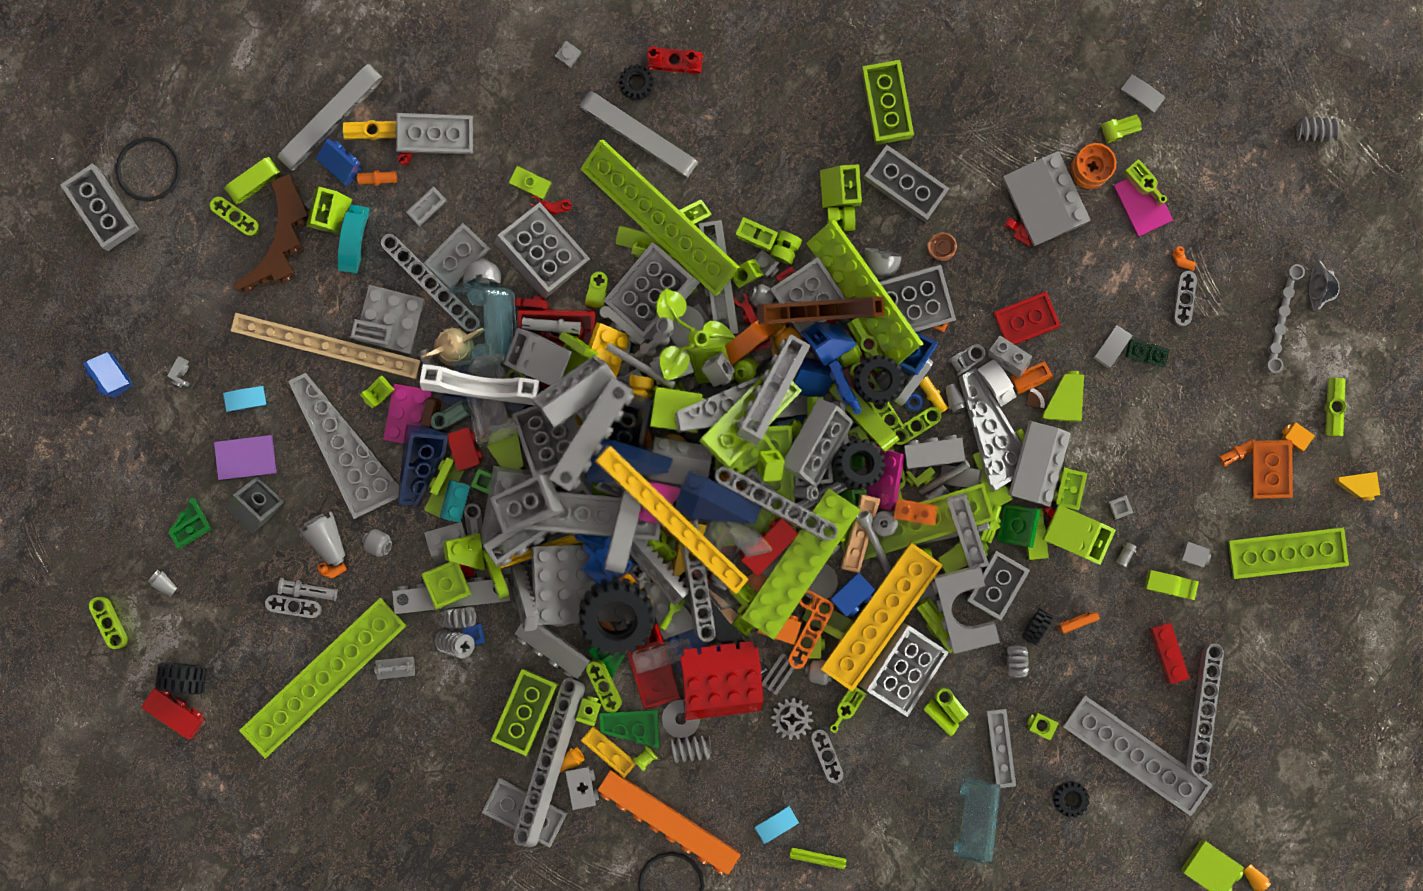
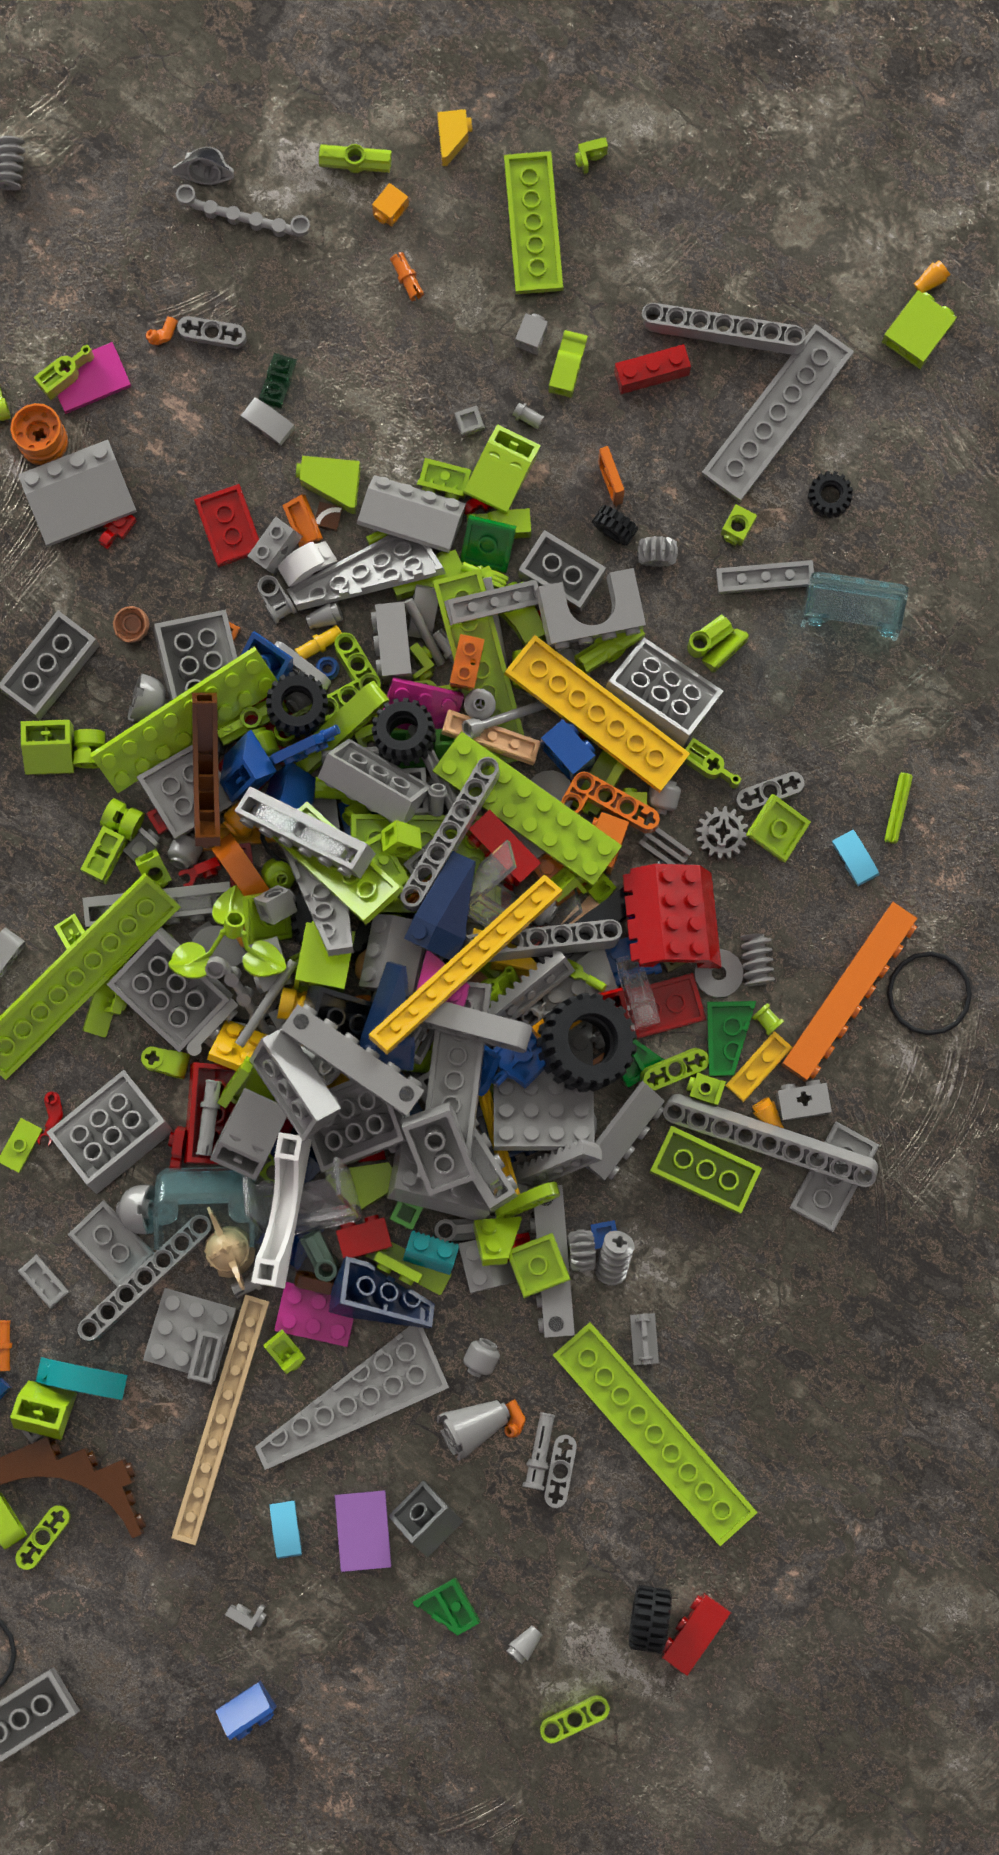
camera: 90 degrees left, 5 degrees down
orange tile [1252,440,1293,499] -> none
none -> lime bracket [574,137,608,174]
none -> lime tile [746,794,811,863]

